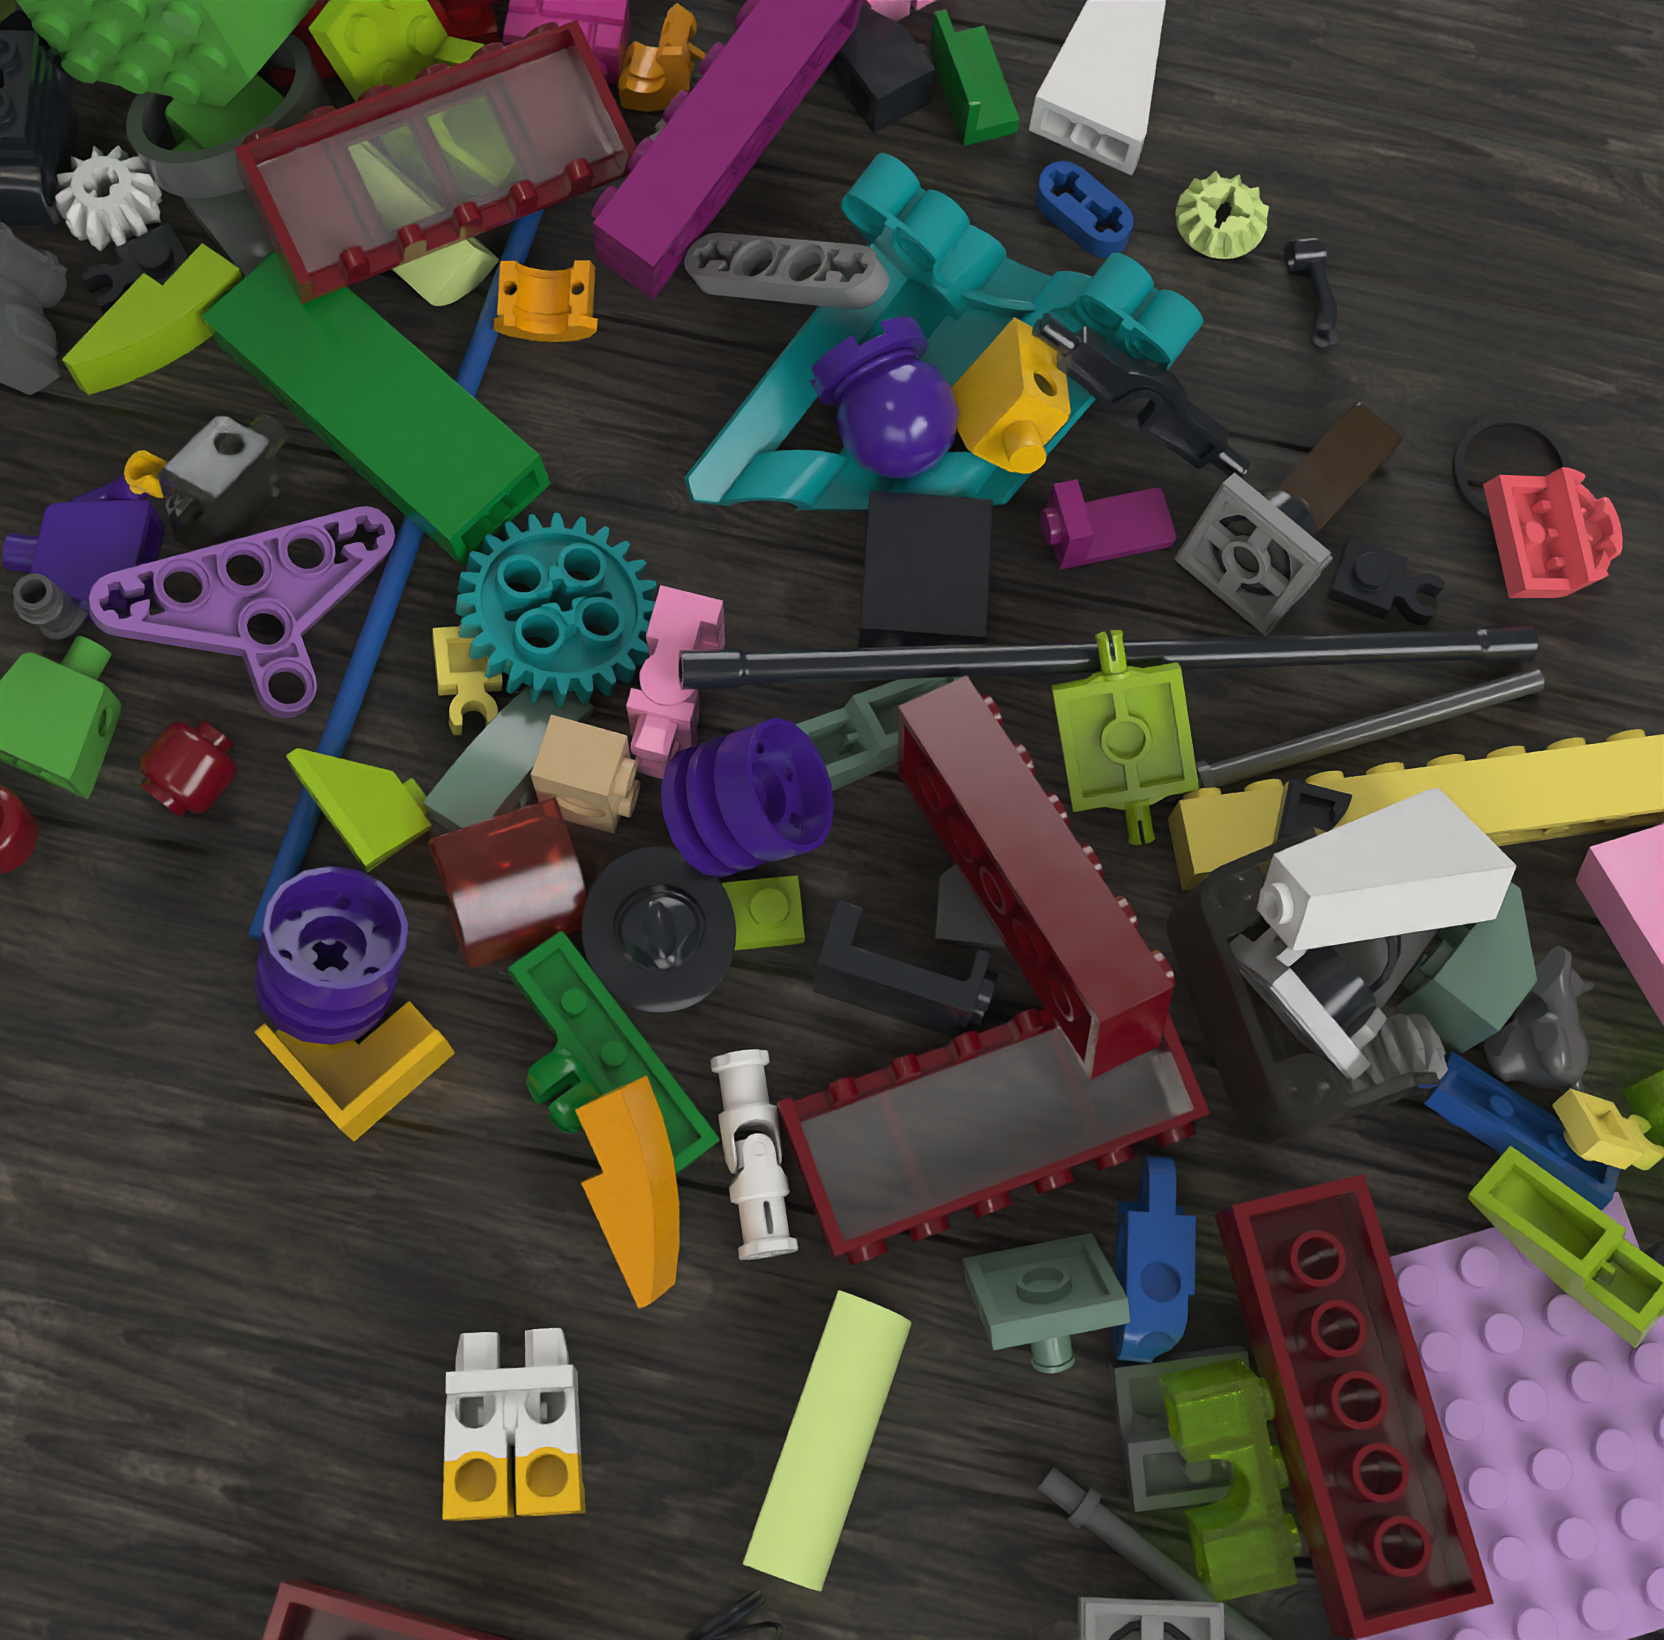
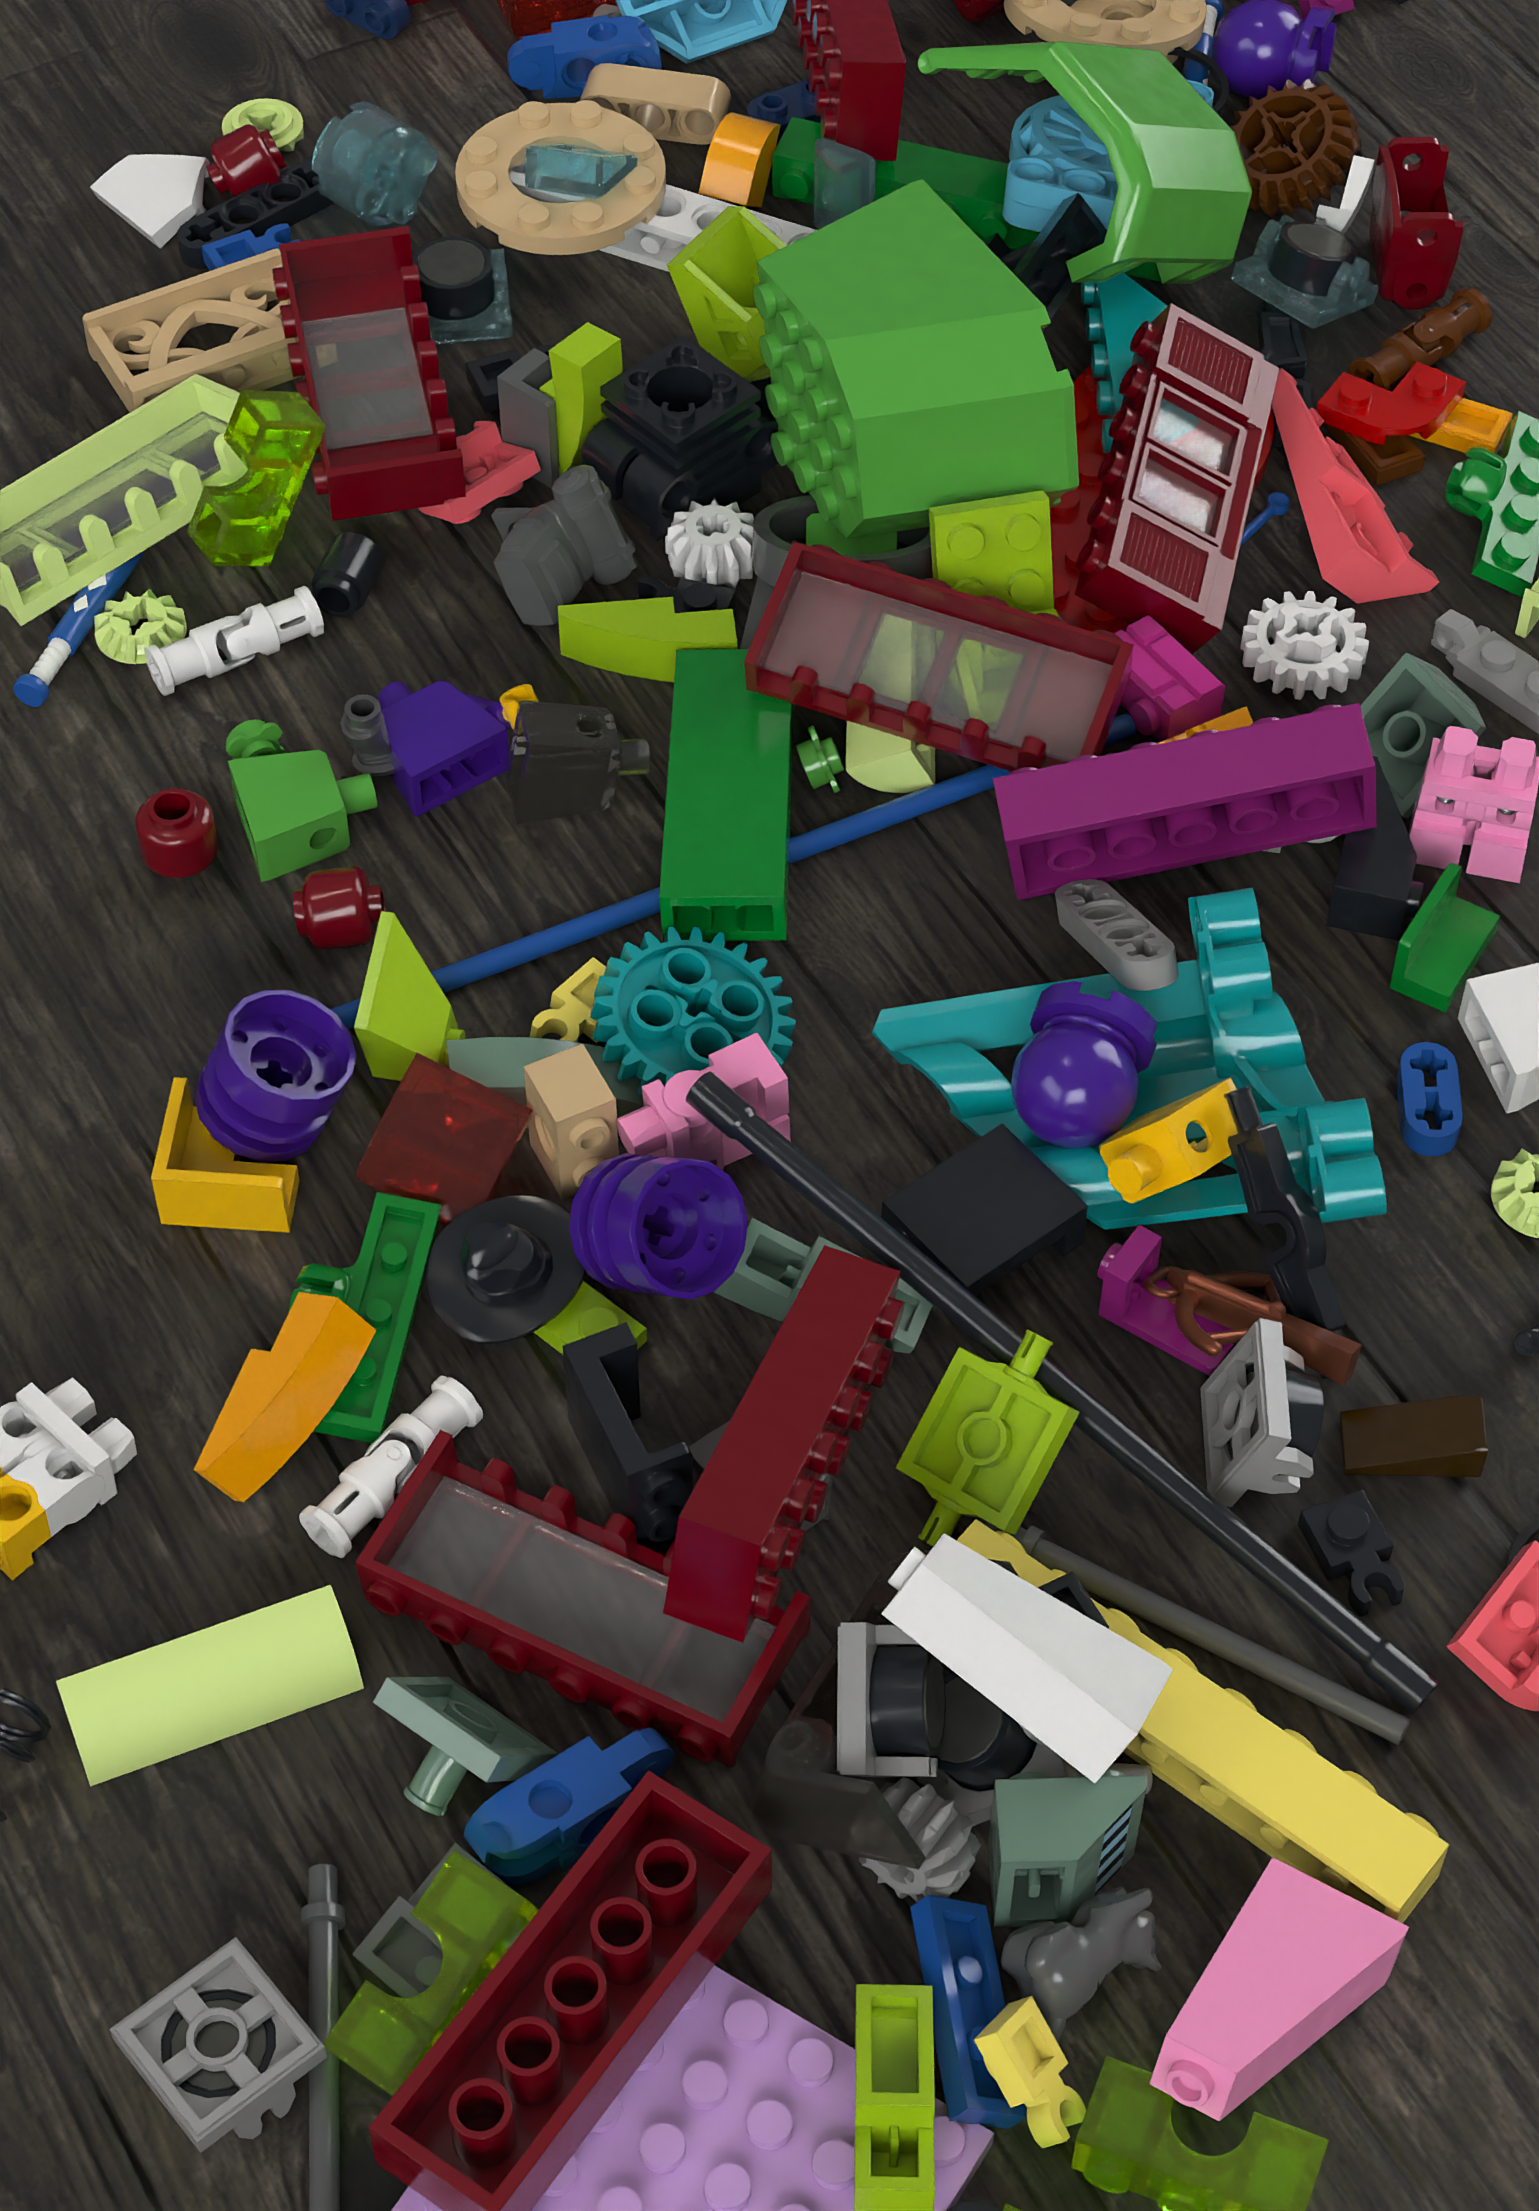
camera: 55 degrees right, 20 degrees down
medium lavender beam [89,506,395,719] -> none
light orange piece [493,260,598,342] -> none
none -> bright green plate [796,725,845,793]
none -> copper piece [1143,1266,1362,1386]

